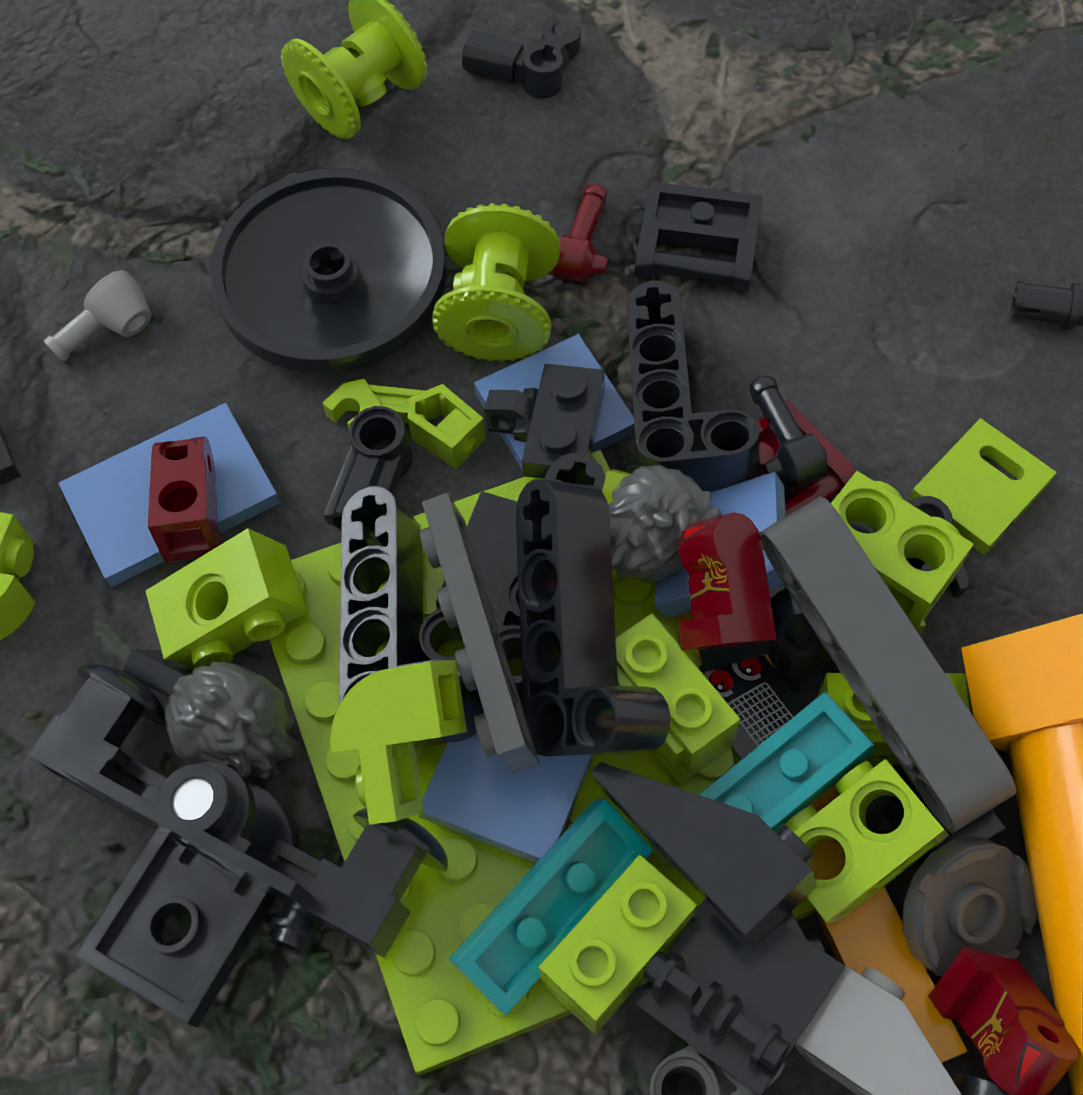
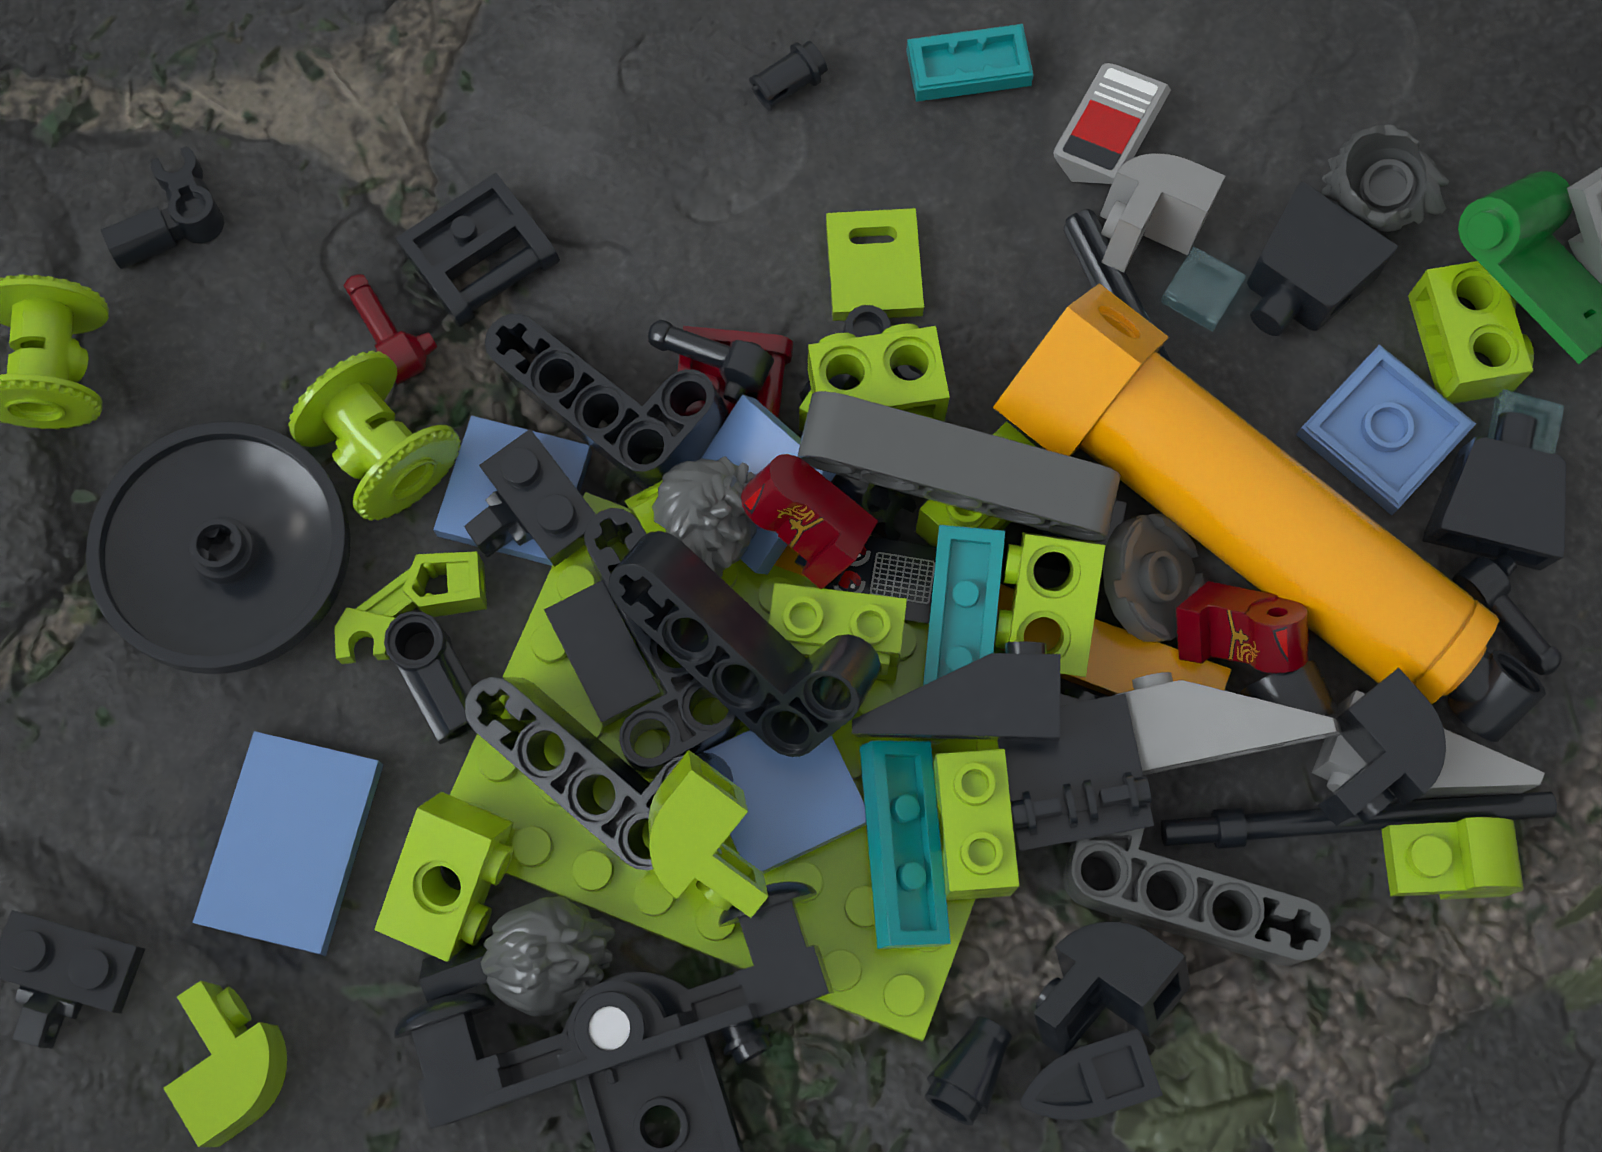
camera: 50 degrees left, 10 degrees up
light grey bar [43,270,152,363] -> none
dark red leg [148,436,221,562] -> none
dark grey plate [419,492,540,775] -> none

